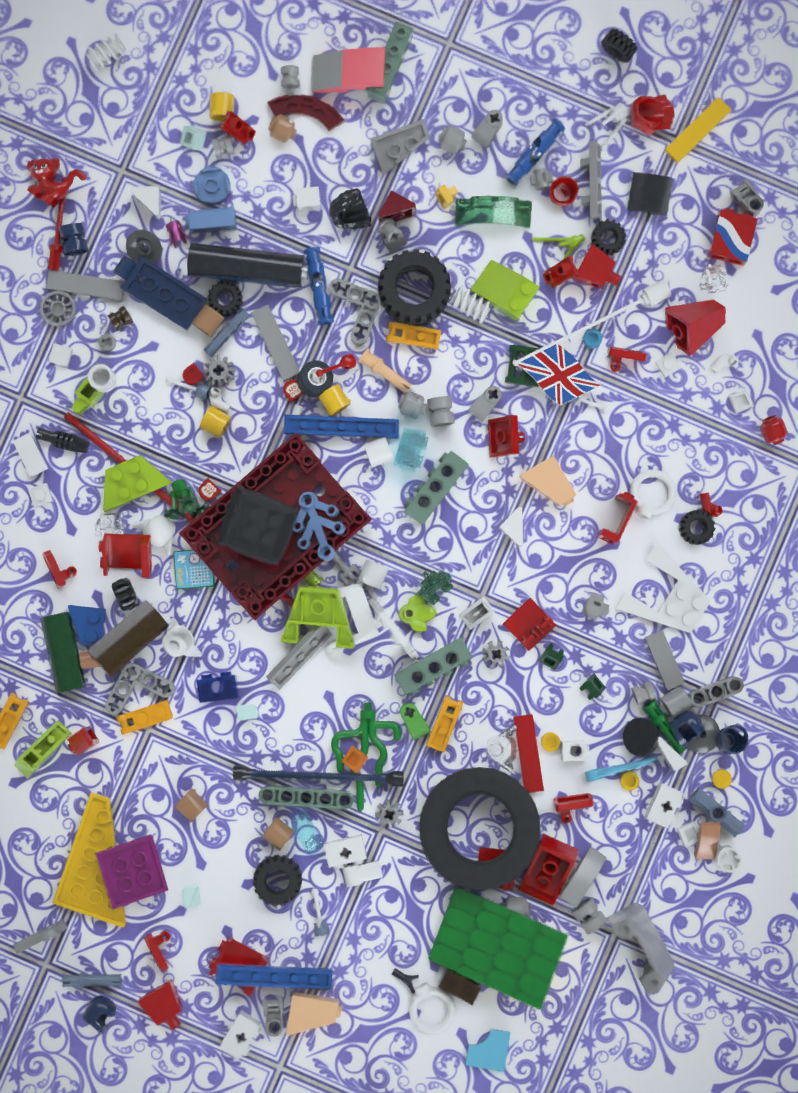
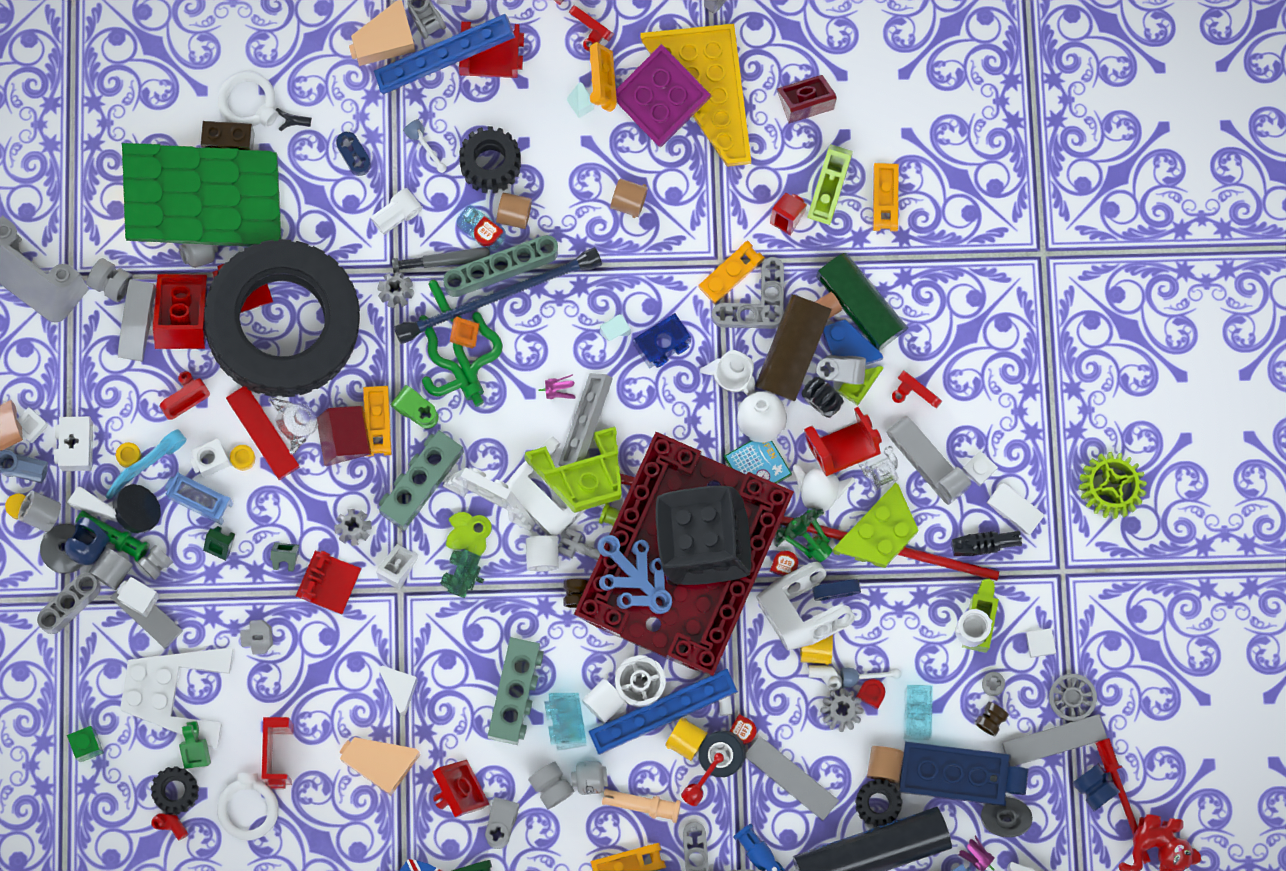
camera: 155 degrees right, 10 degrees down
sand blue pin [203,308,250,358] -> none
white brick [324,834,367,869] -> none
medium azure tile [465,1028,511,1072] -> none
dark blue helmet [715,725,749,755] -> none
none -> light grey piece [18,491,61,532]
none -> green brick [67,726,104,763]
none -> white brick [117,577,160,618]
none -> medium blue window [165,472,234,525]
none -> green plate [179,721,211,769]
none -> dark red slope [316,406,371,467]
none -> dark blue beam [336,131,371,176]
none -> dark grey piece [392,247,490,273]
none -> tile [474,216,503,246]
none -> flat silver piece [538,374,576,400]
none -> dark brown wheel [563,579,588,608]
none -> light orange plate [590,42,617,112]
none -> white cylinder [615,655,666,707]
none -> white cylinder [737,391,787,443]
none -> white connector [756,562,855,650]
none -> dark red slope [777,75,837,124]
none -> dark blue beam [812,579,861,601]
none -> light grey piece [816,355,866,384]
none -> lime tile [838,366,884,406]
none -> light grey beam [886,416,971,505]
none -> clear light blue brick [903,685,933,740]

